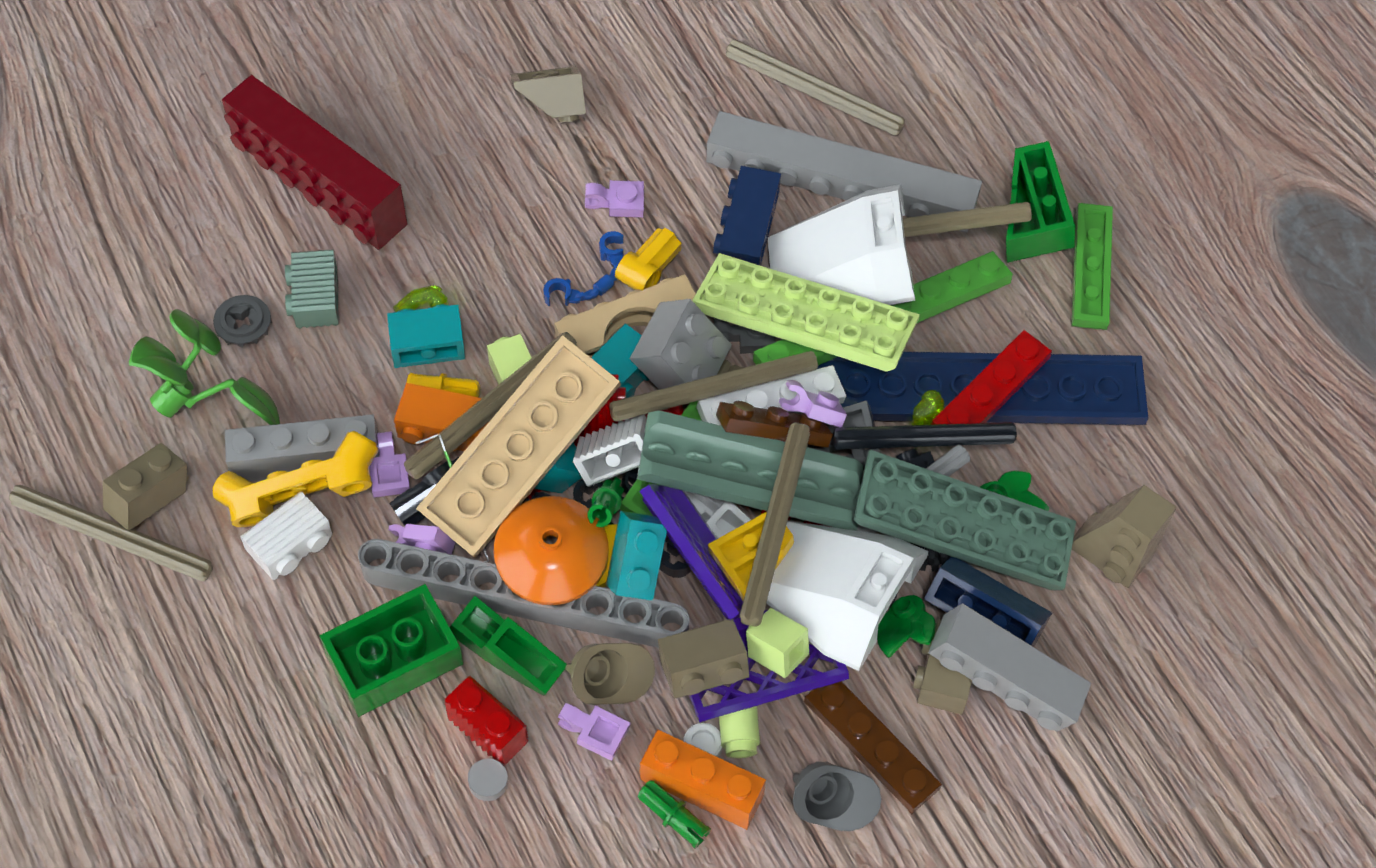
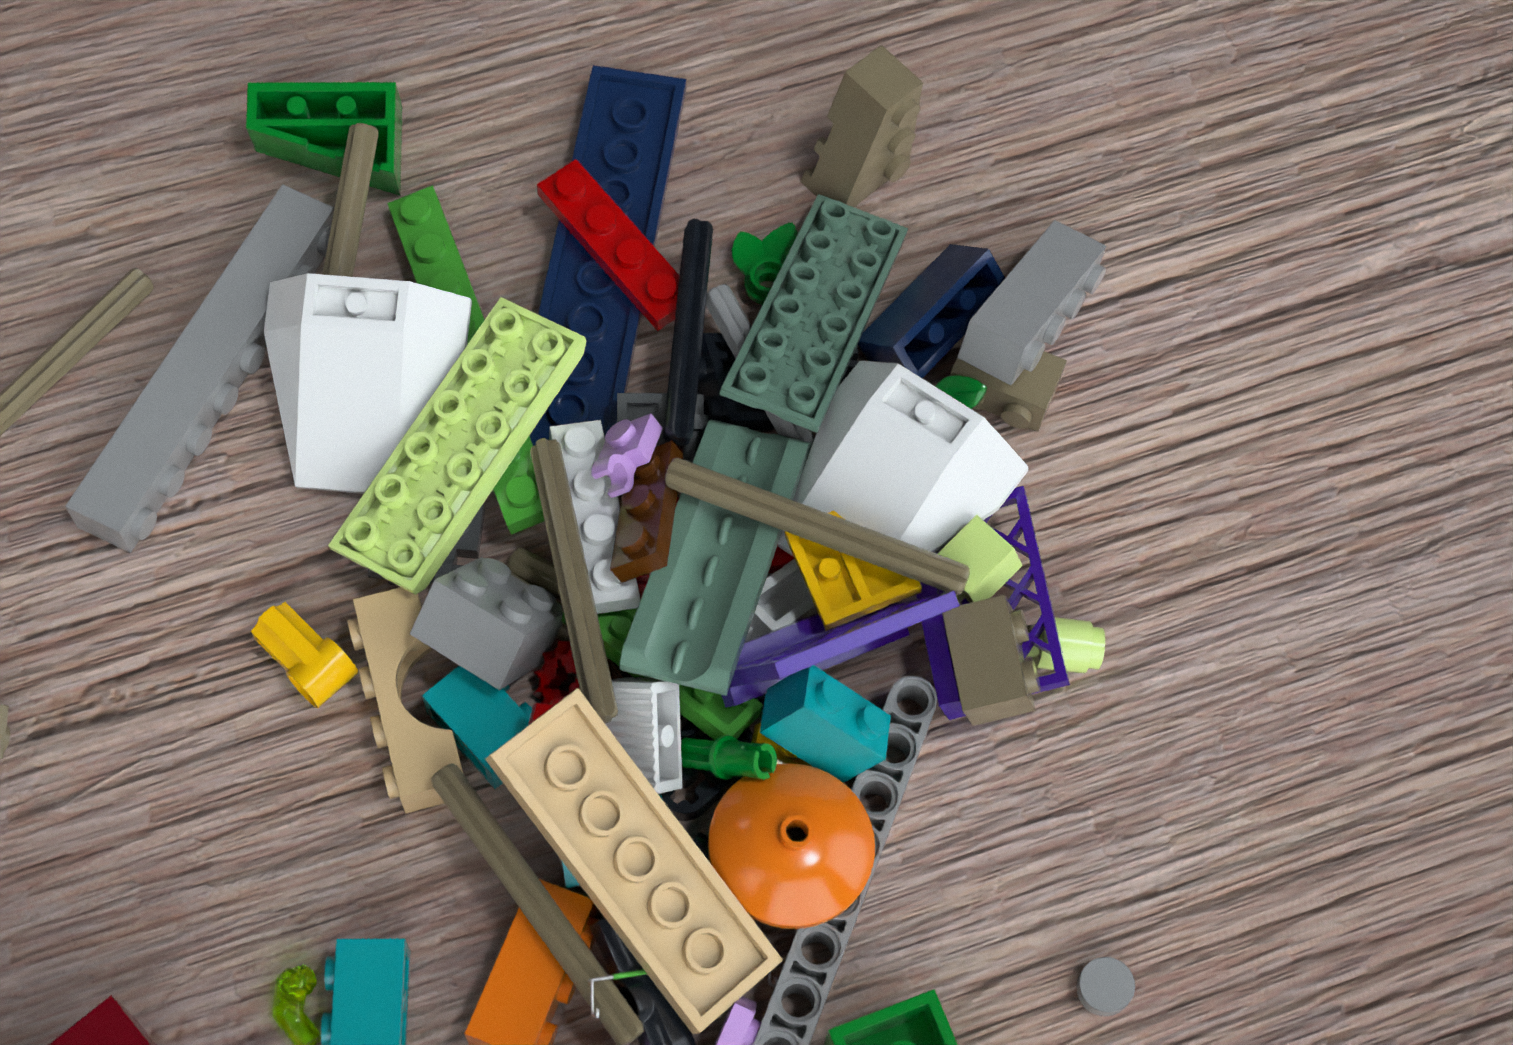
camera: 85 degrees left, 5 degrees up
yellow axle [406,372,480,397] -> none
red brick [445,676,529,766] -> none
green slope [450,596,567,696] -> none
yellowish green brick [487,334,531,385] -> none
blue piece [543,231,624,306] -> none
lavender plate [558,703,630,761] -> none
dark tan piece [566,643,655,705] -> none
lavender plate [585,180,644,218] -> none
green axle [638,780,711,849] -> none
orange brick [640,730,766,830] -> none
white tile [684,723,722,757] -> none
dark blue brick [713,166,781,266] -> none
dark grey piece [792,762,882,831] -> none
reddish brown plate [804,681,942,814] -> none
clear neon green arm [912,390,944,425] -> none
bright green plate [1072,203,1113,330] -> none

